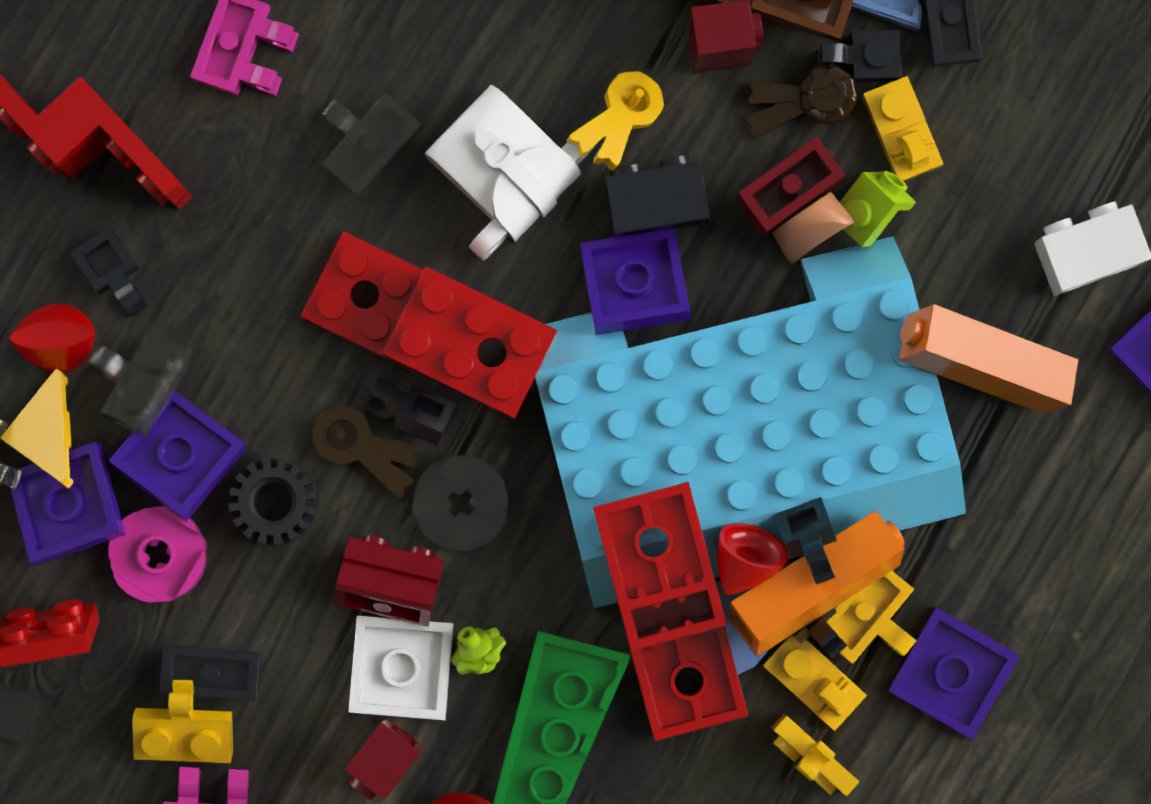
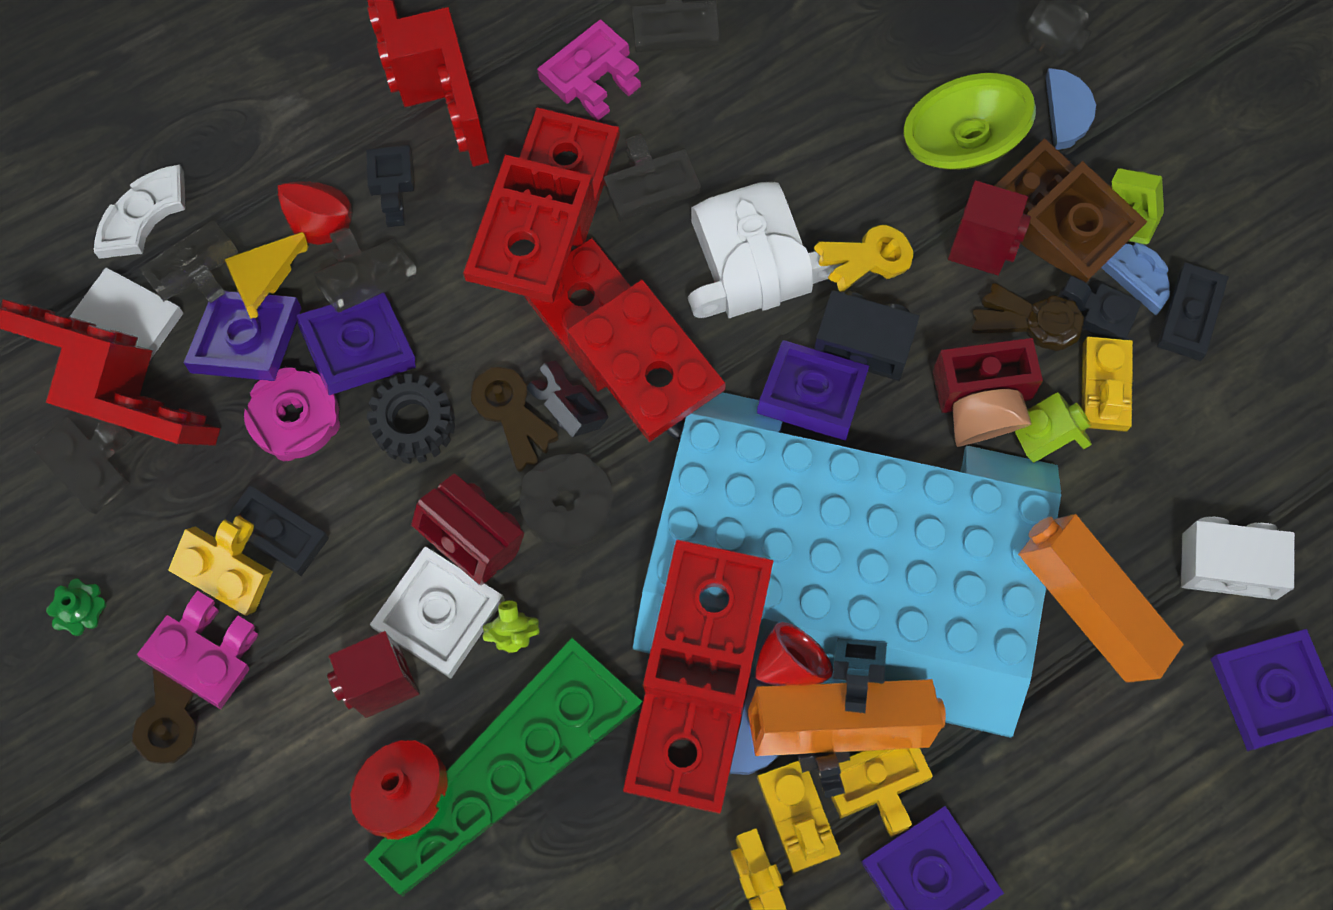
camera: 30 degrees right, 15 degrees down
none -> red bracket [463,108,620,303]

